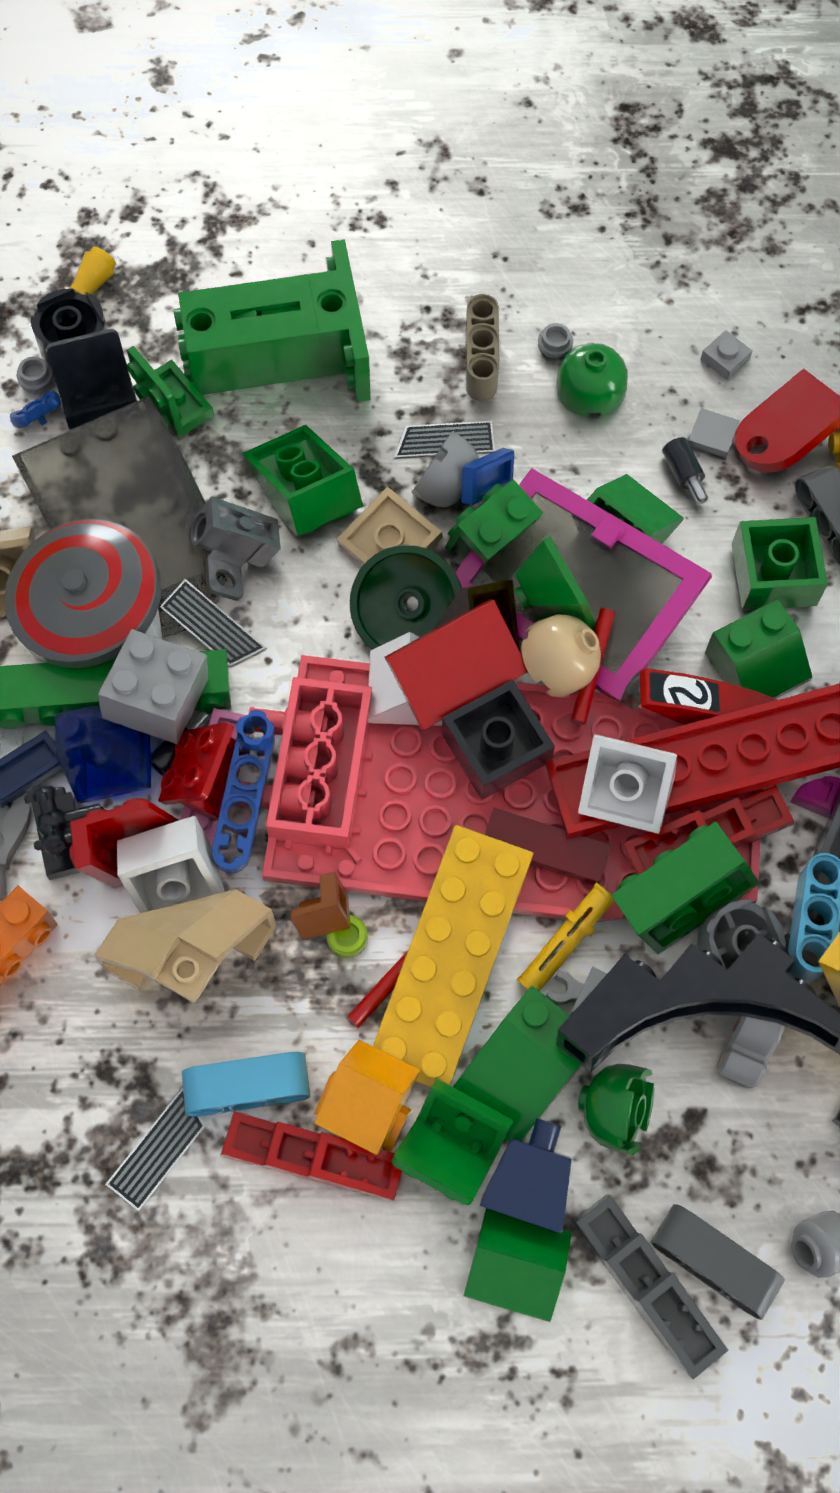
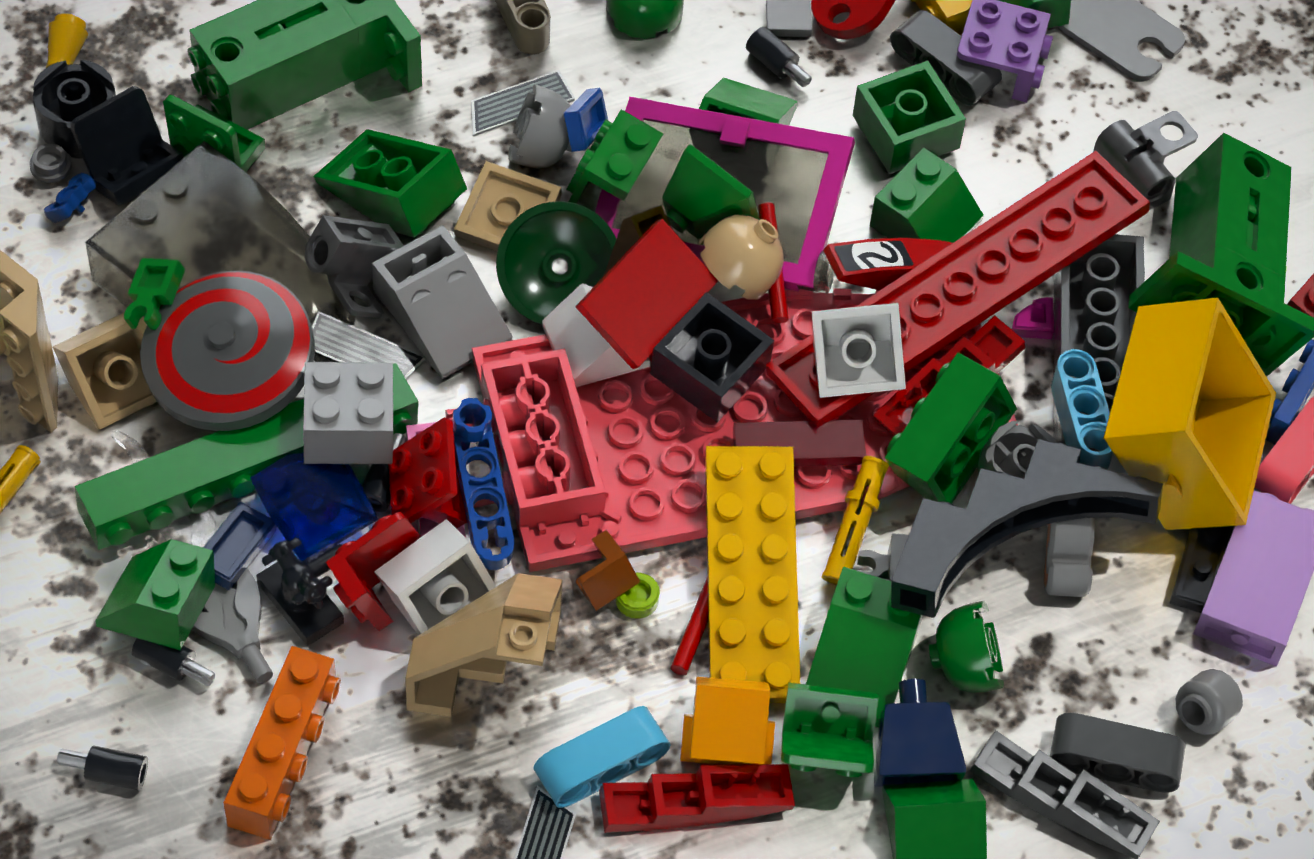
camera: 25 degrees left, 10 degrees down
none -> green plate [124,258,186,330]
none -> light grey slope [372,225,513,379]

